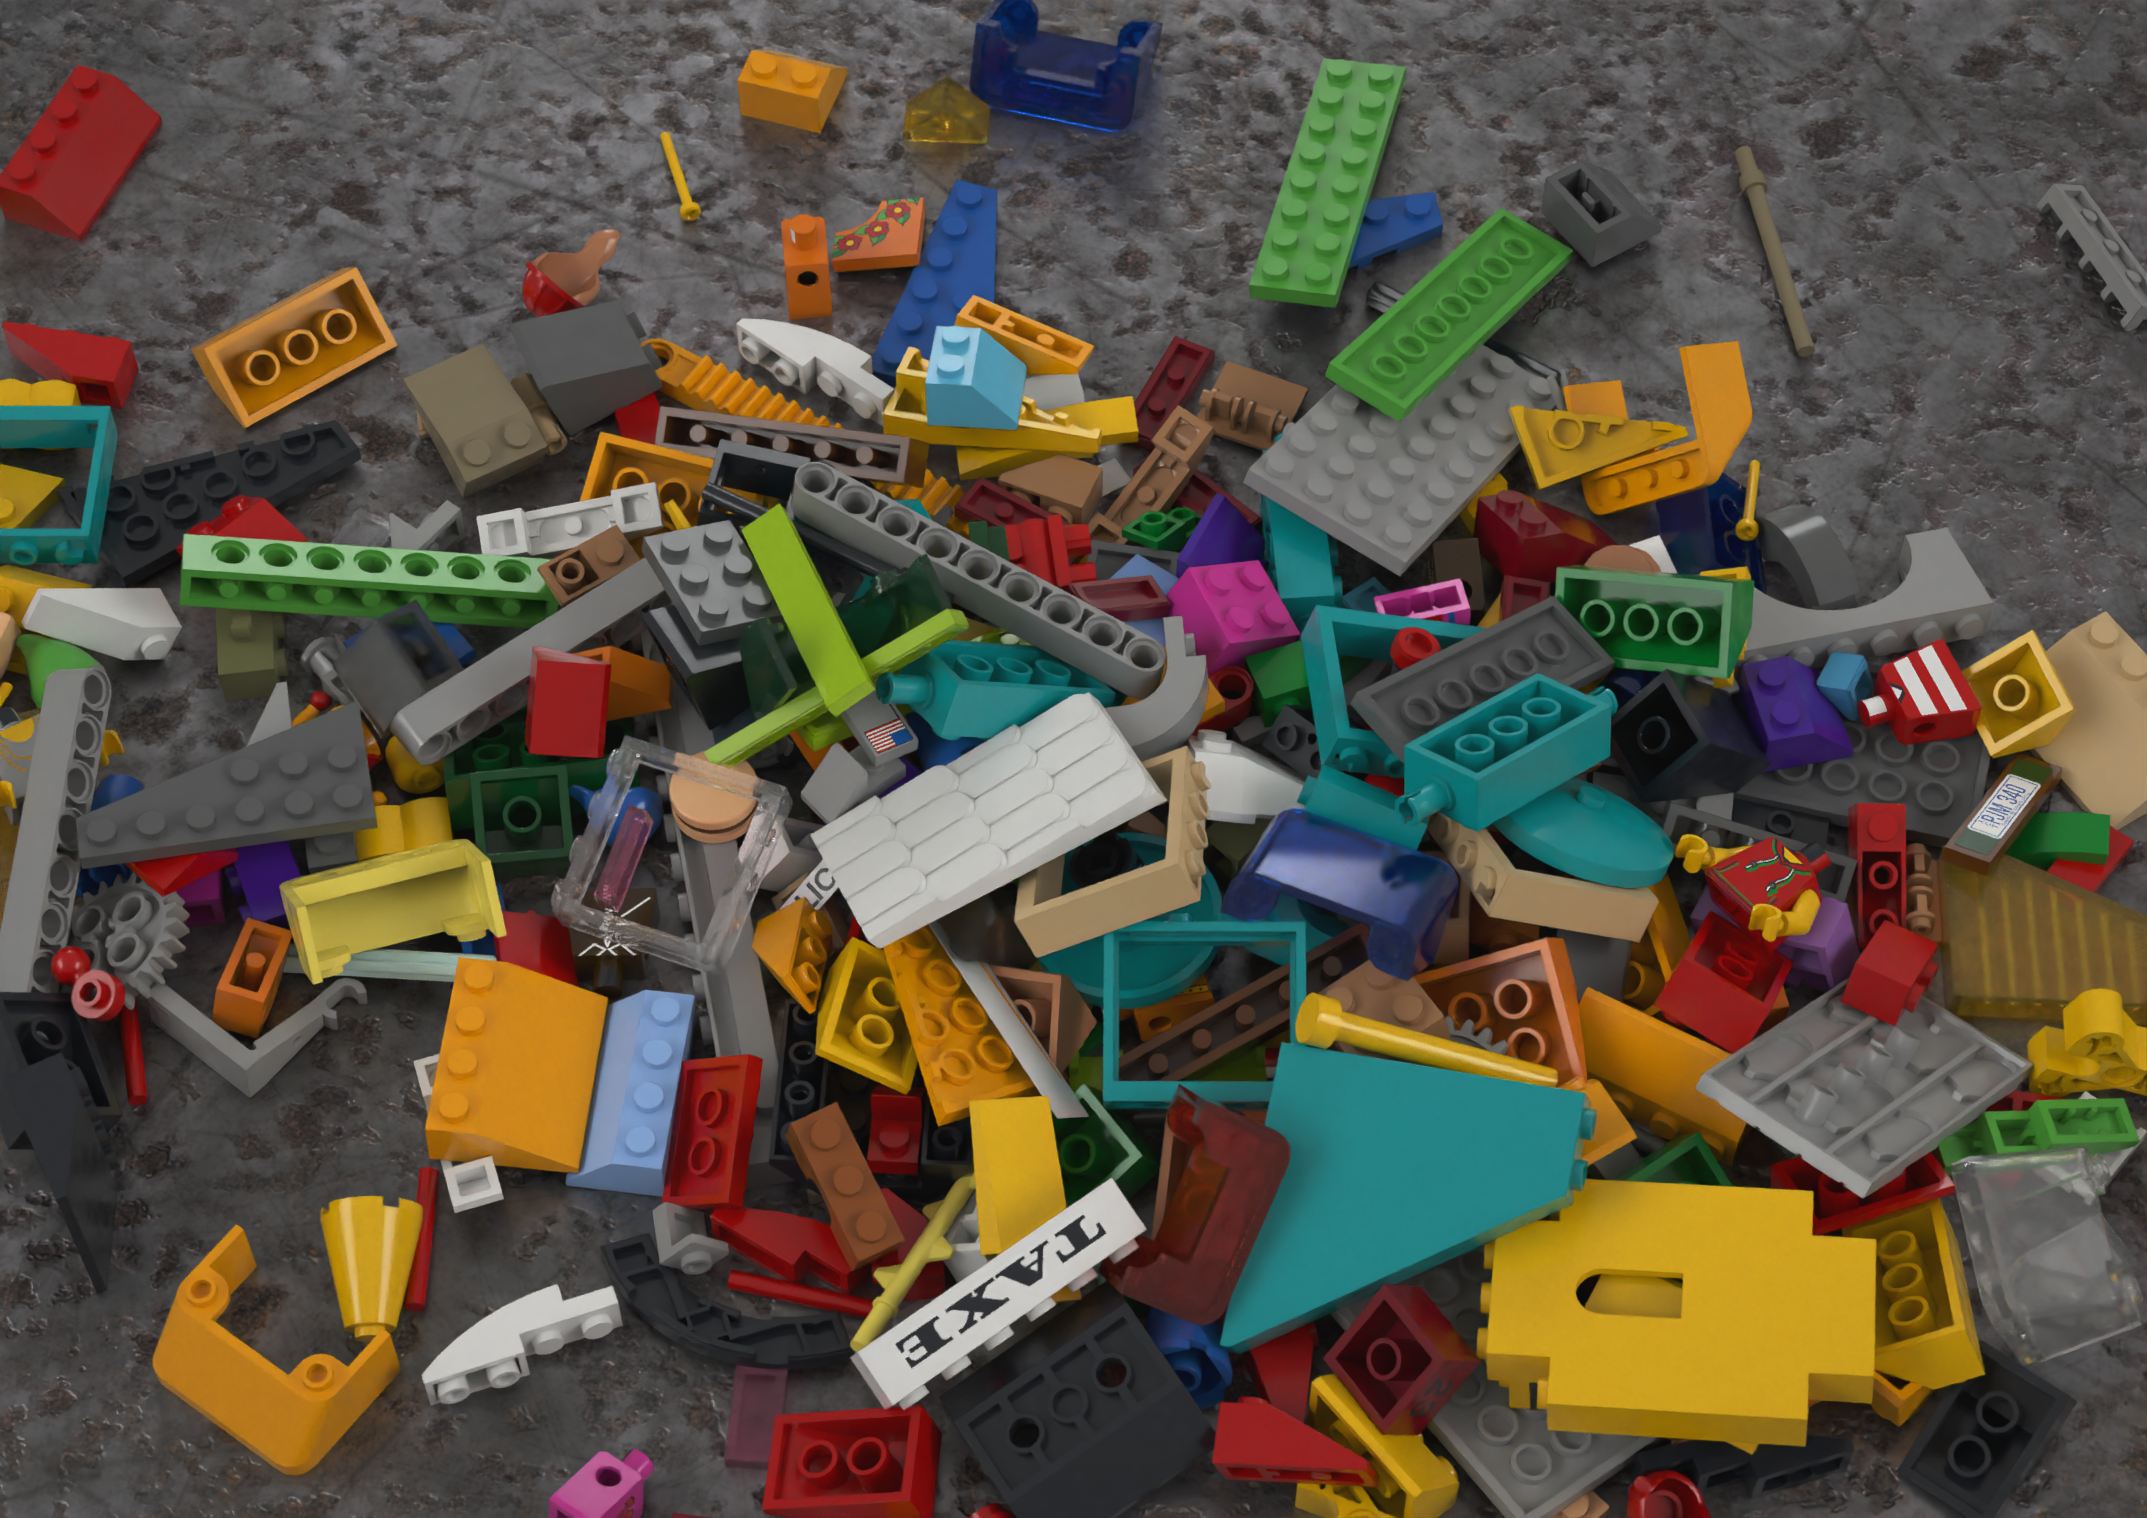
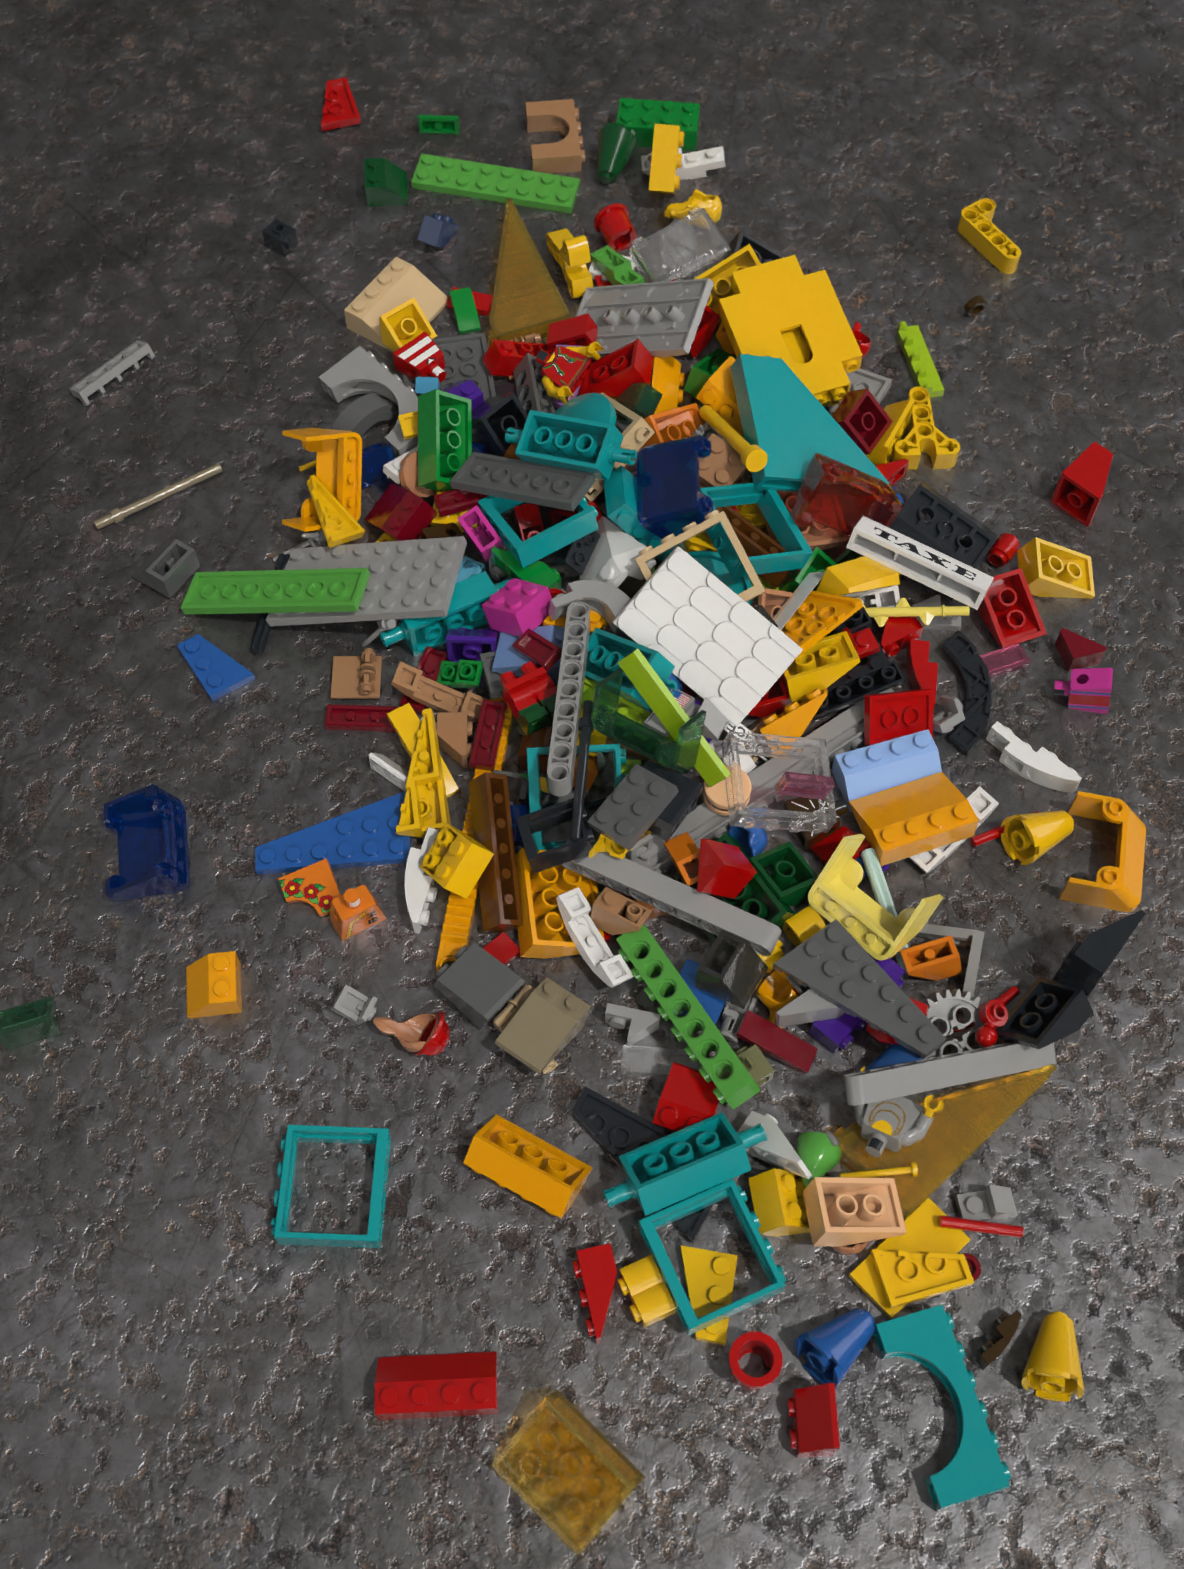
camera: 115 degrees left, 5 degrees up
yellow piece [660,132,701,222] -> none
red bar [727,1269,874,1319] -> none
lime tile [741,503,876,717] -> none
dark orange arch [785,1102,905,1272] -> none
clear yellow slope [903,76,991,144] -> none
medium azure slope [925,326,1027,430] -> none
light orange slope [954,295,1094,375] -> none
red slope [1212,1397,1380,1487] -> none
bright green plate [1249,58,1406,308] -> none
red tile [1390,627,1441,669] -> none
tile [1942,753,2062,876] -> none
none -> teal window [271,1125,392,1248]
none -> light grey bracket [331,984,378,1025]
none -> yellow slope [419,822,494,899]
none -> teal brick [602,1112,767,1216]
none -> clear green slope [615,383,663,421]
none -> dark red tile [735,1010,818,1074]

